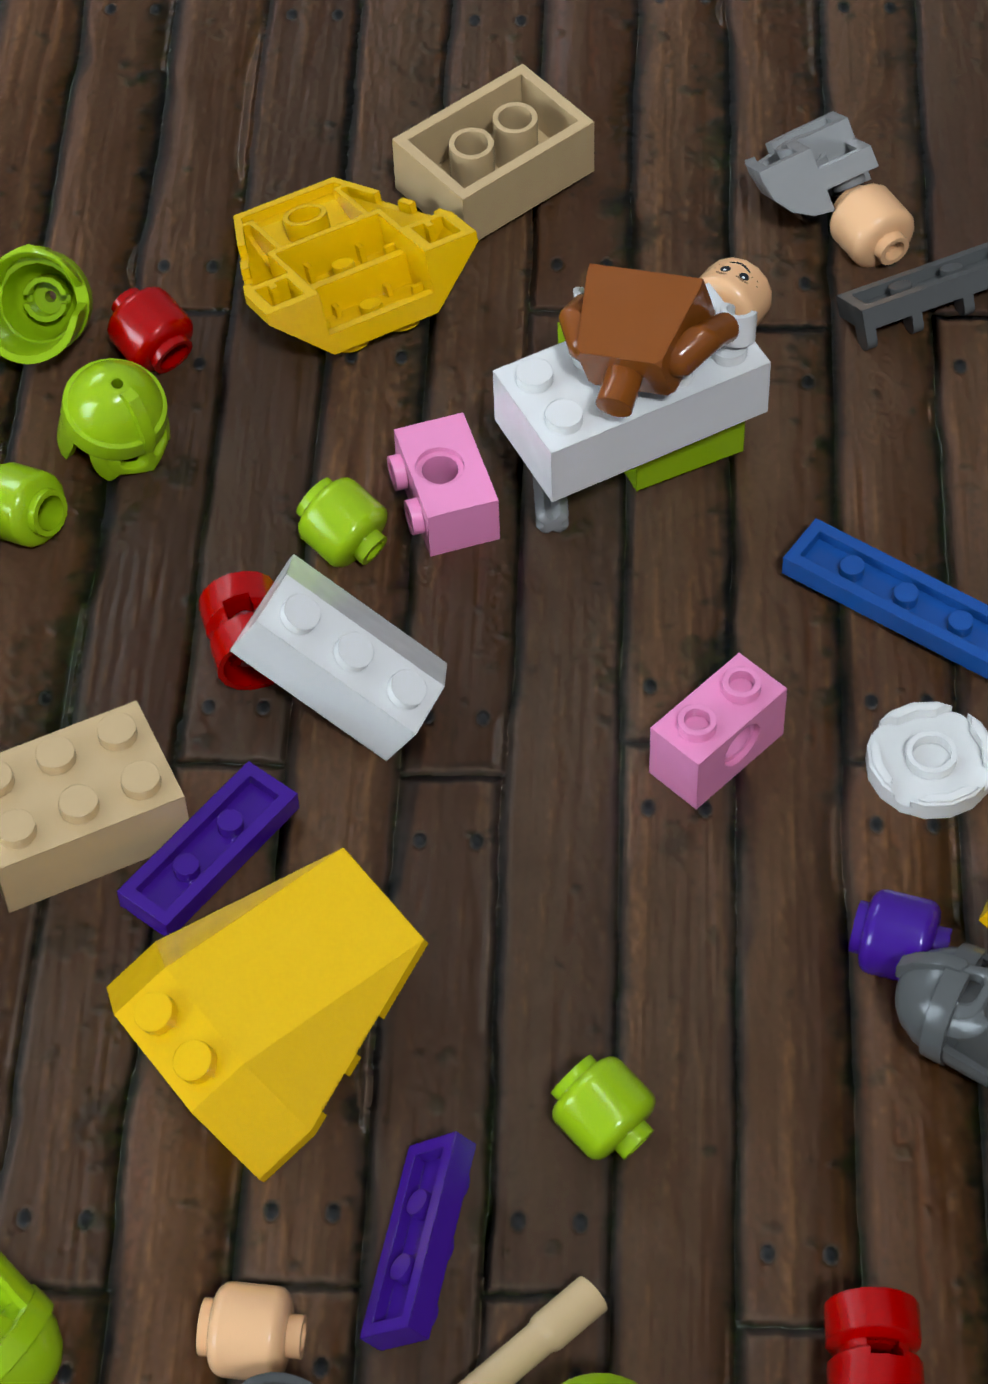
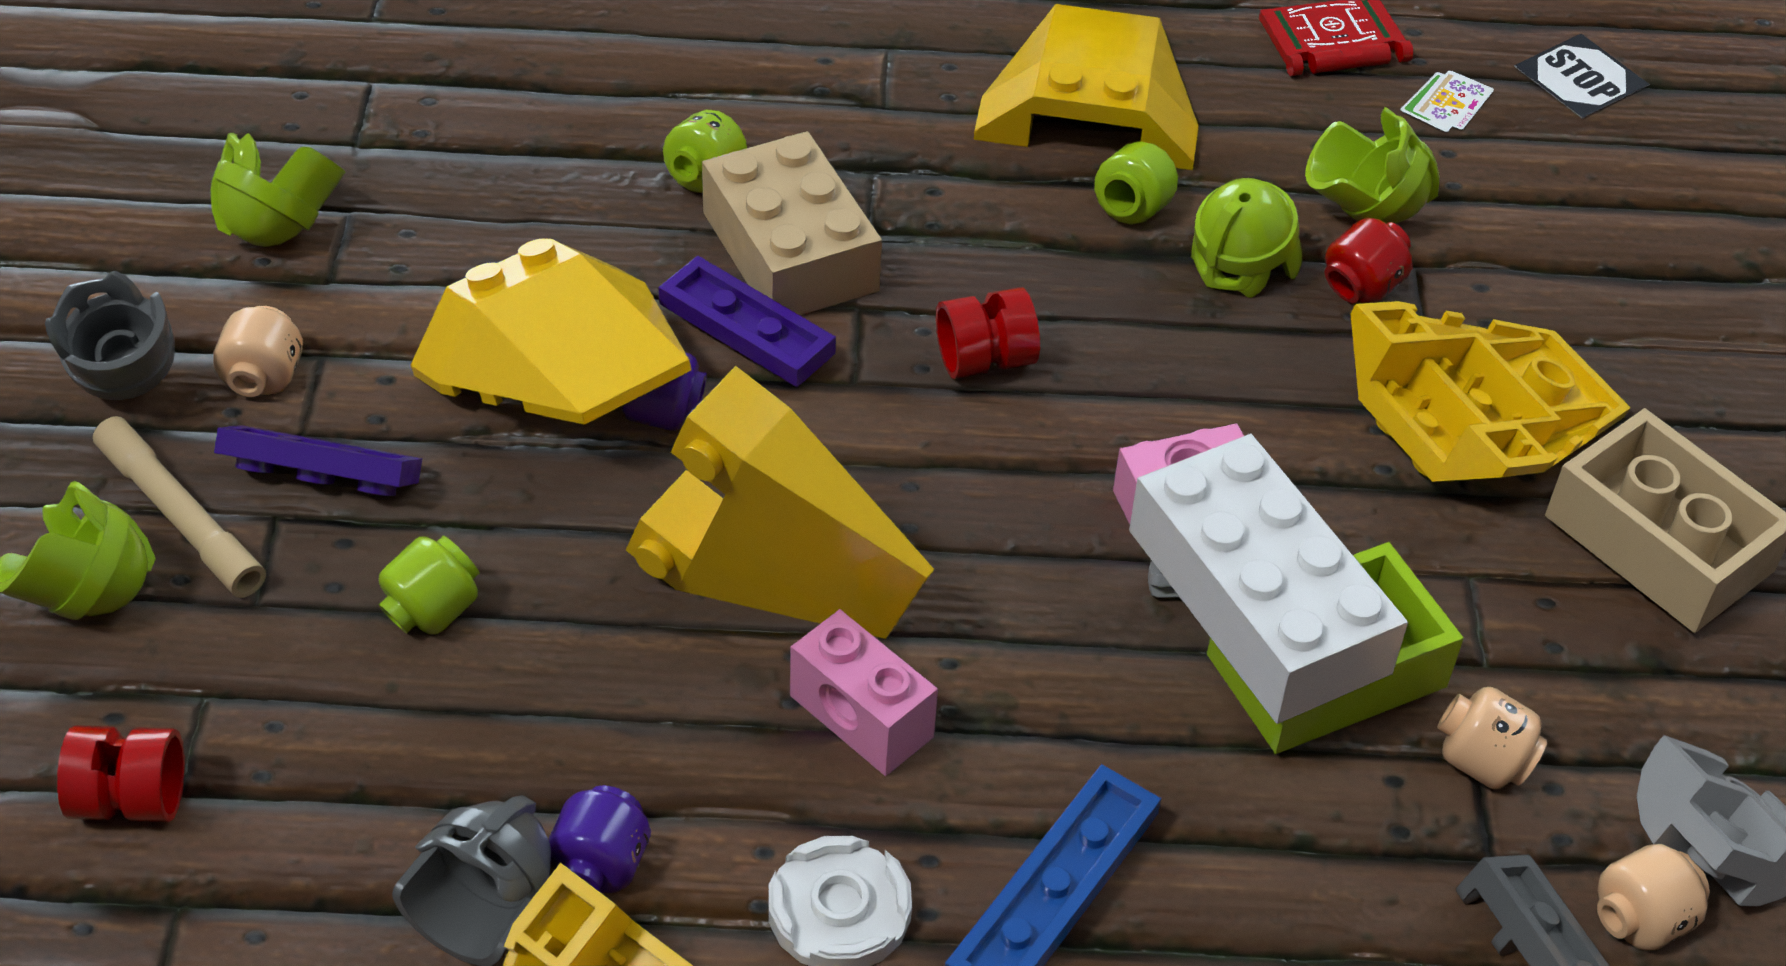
camera: 85 degrees right, 5 degrees down
white slope [230,554,447,761] -> none
lime head [296,477,388,568] -> none
dark orange torso [559,263,758,417] -> none
none -> yellow wedge [626,366,934,639]

